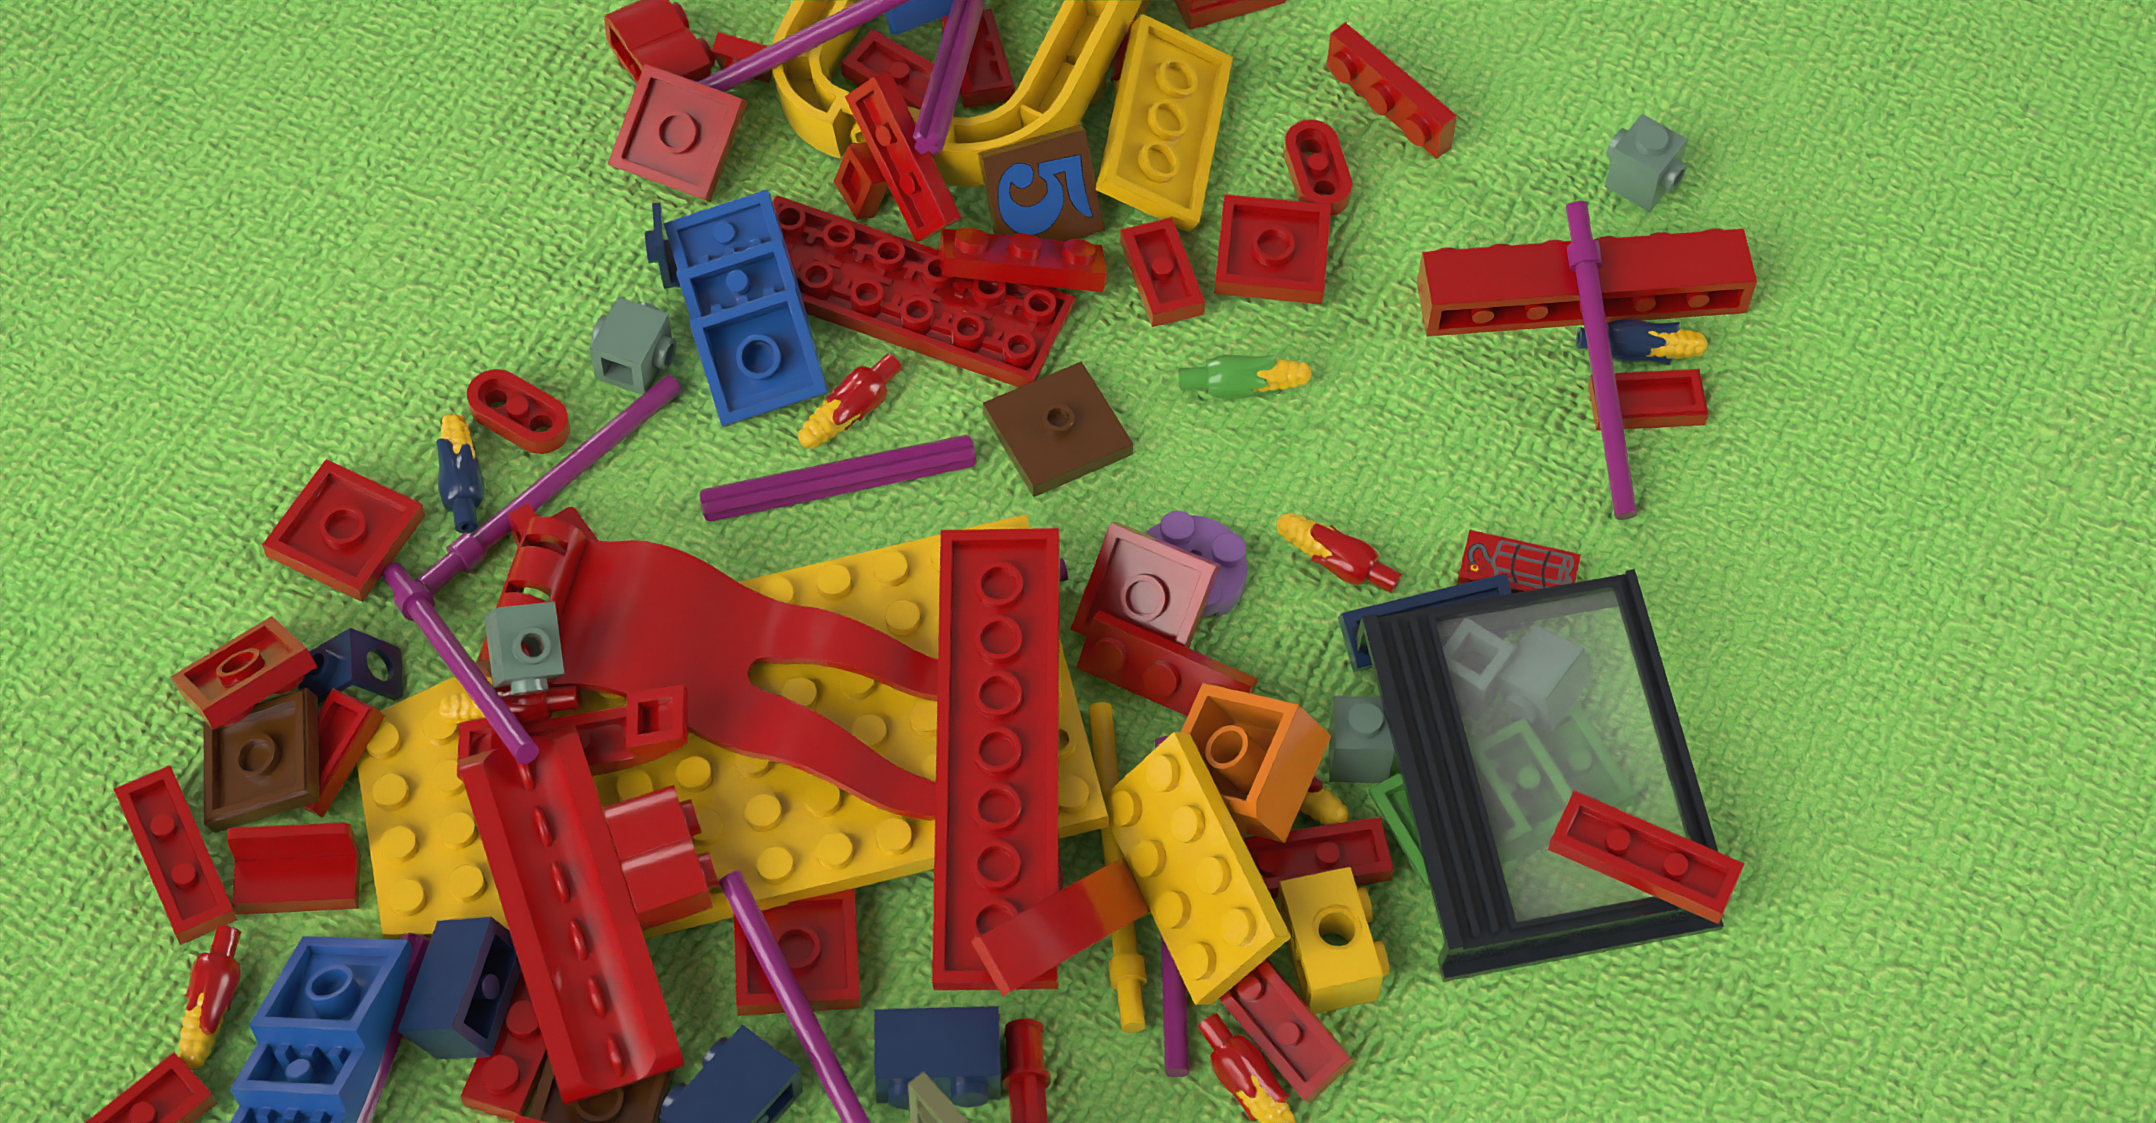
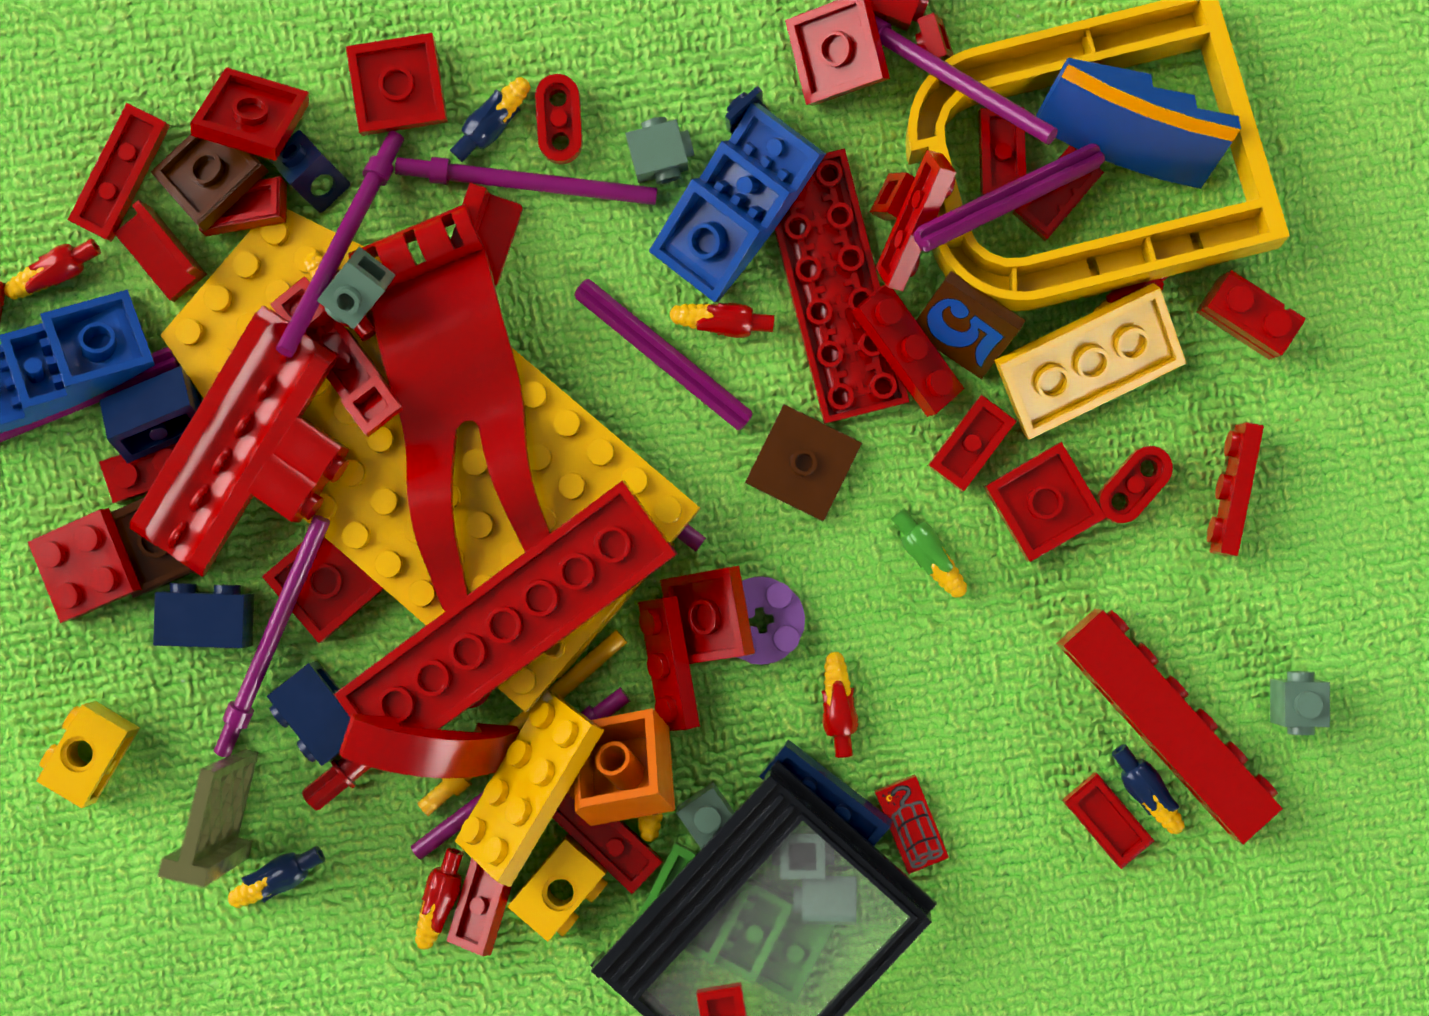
camera: 60 degrees right, 30 degrees up
magenta bar [1566,201,1637,520] -> none

